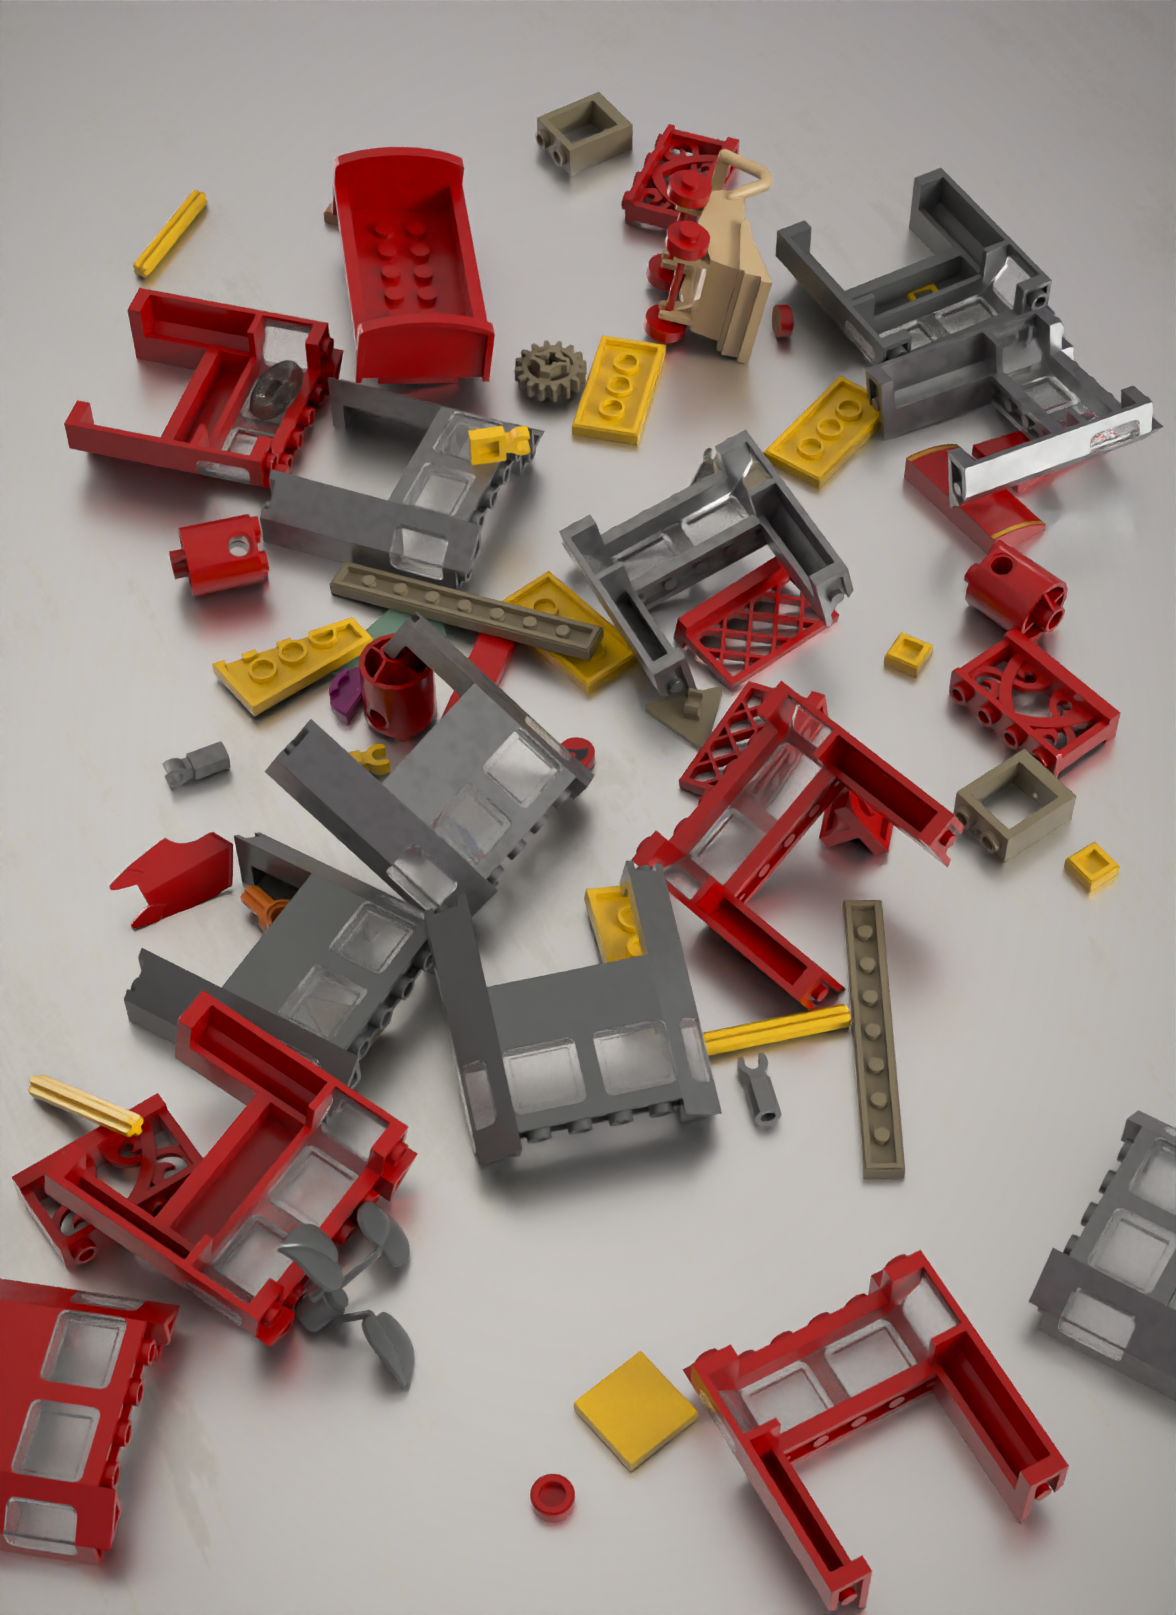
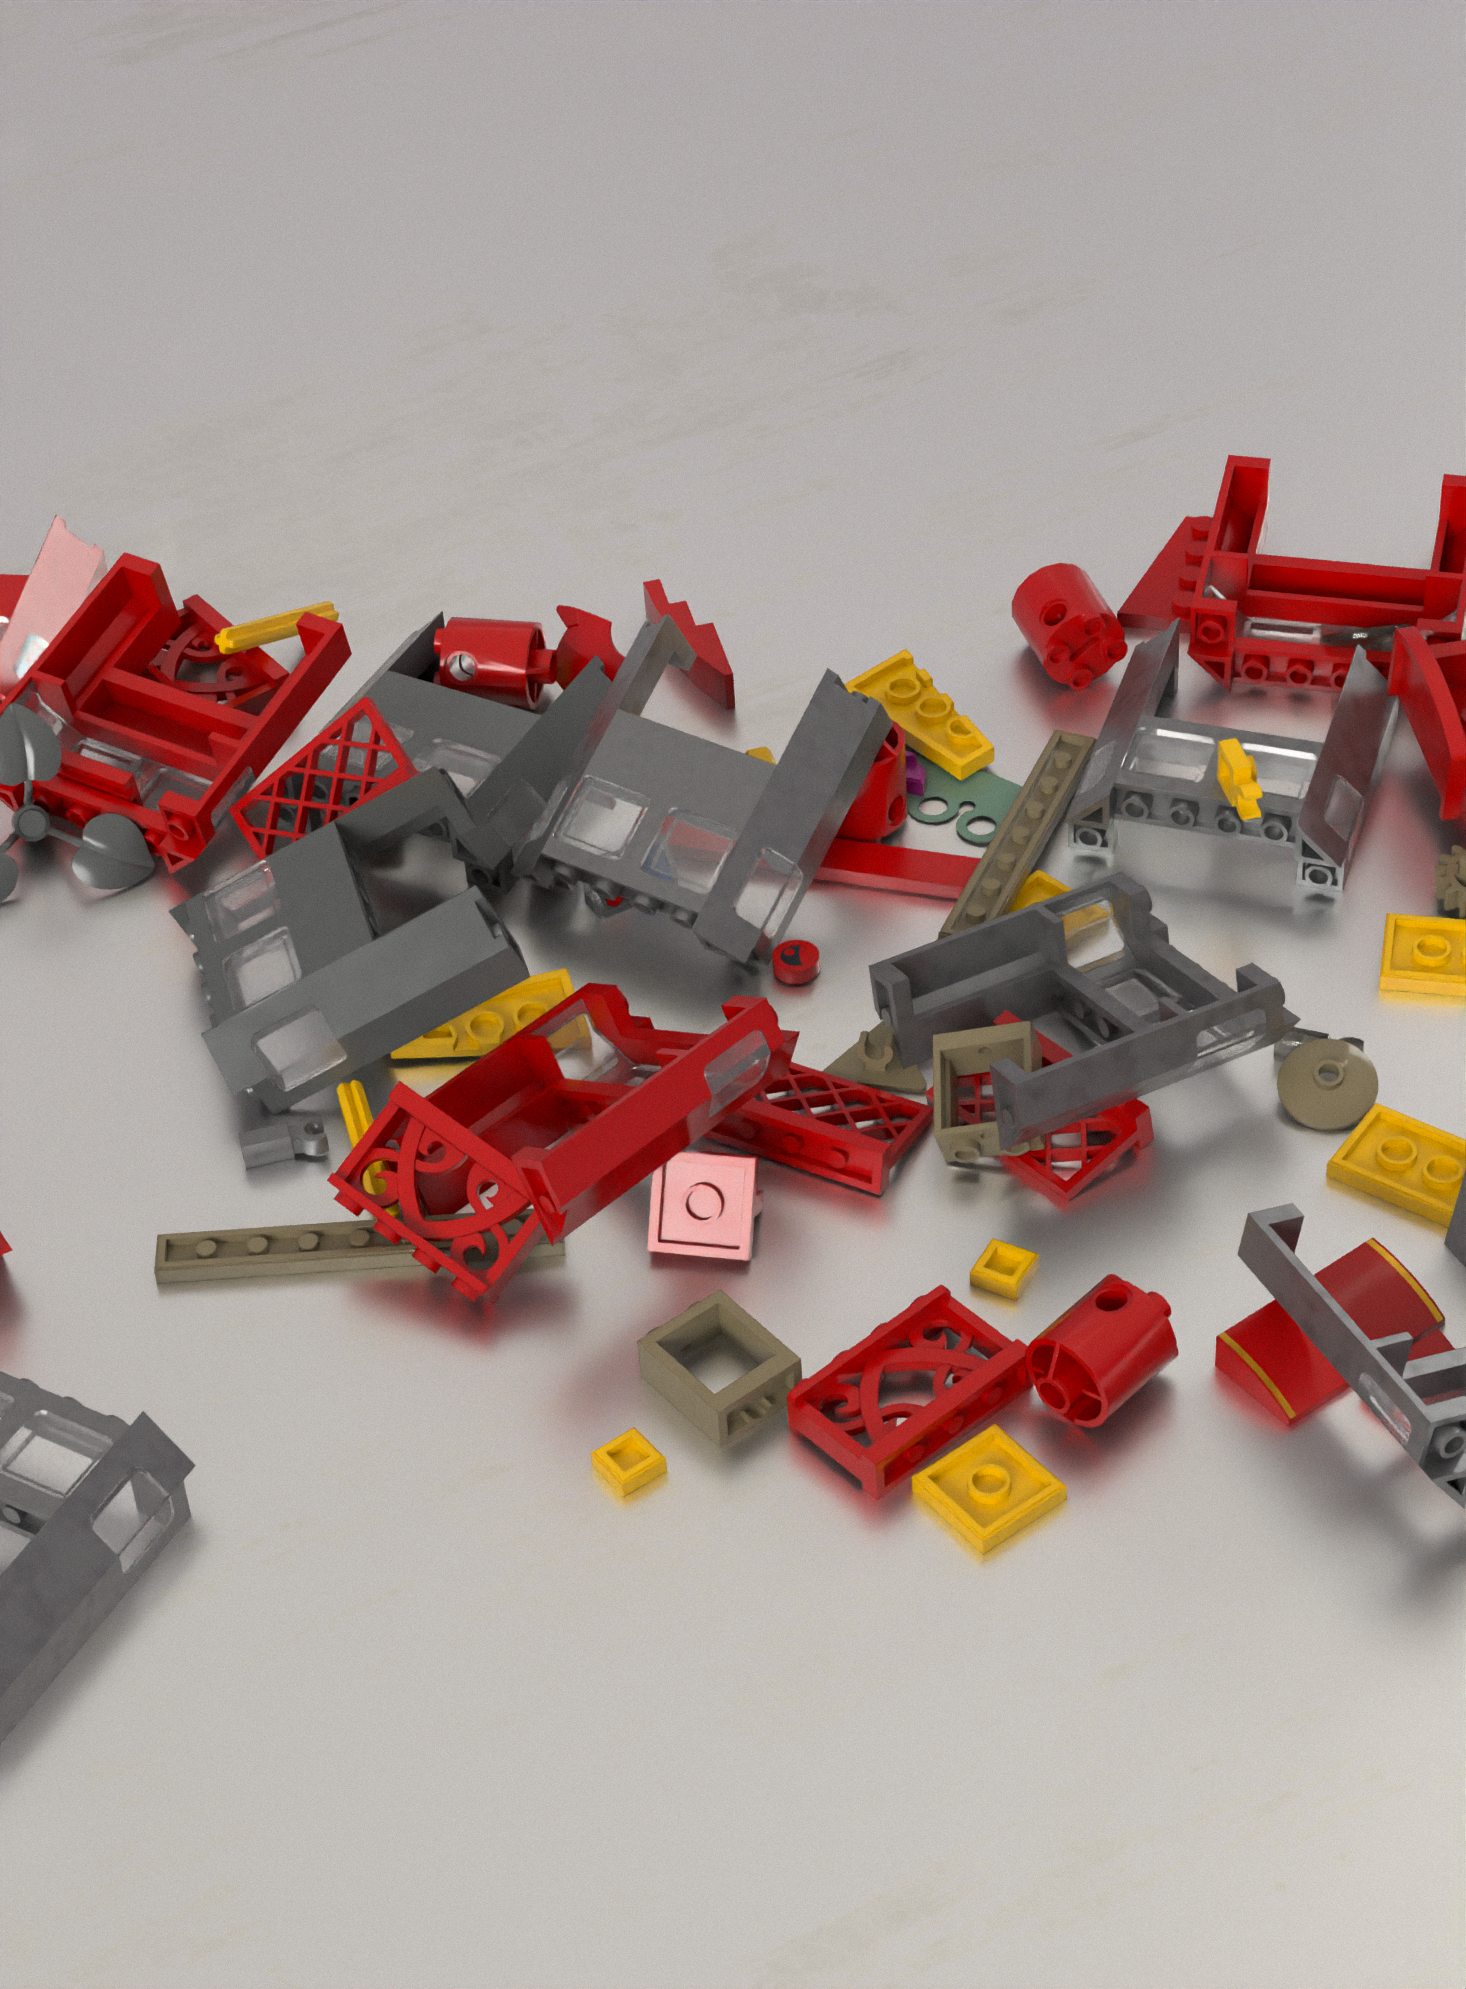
camera: 90 degrees right, 10 degrees down
flat silver bar [162,741,231,789] -> none
none -> red tile [57,748,143,807]
none -> red fence [228,696,421,889]
none -> red fence [326,1081,545,1304]
none -> red cylinder [433,617,558,709]
none -> red slope [643,579,735,710]
none -> yellow tile [912,1424,1067,1554]
none -> dark tan window [933,1021,1045,1163]
none -> red wing [1117,516,1213,634]

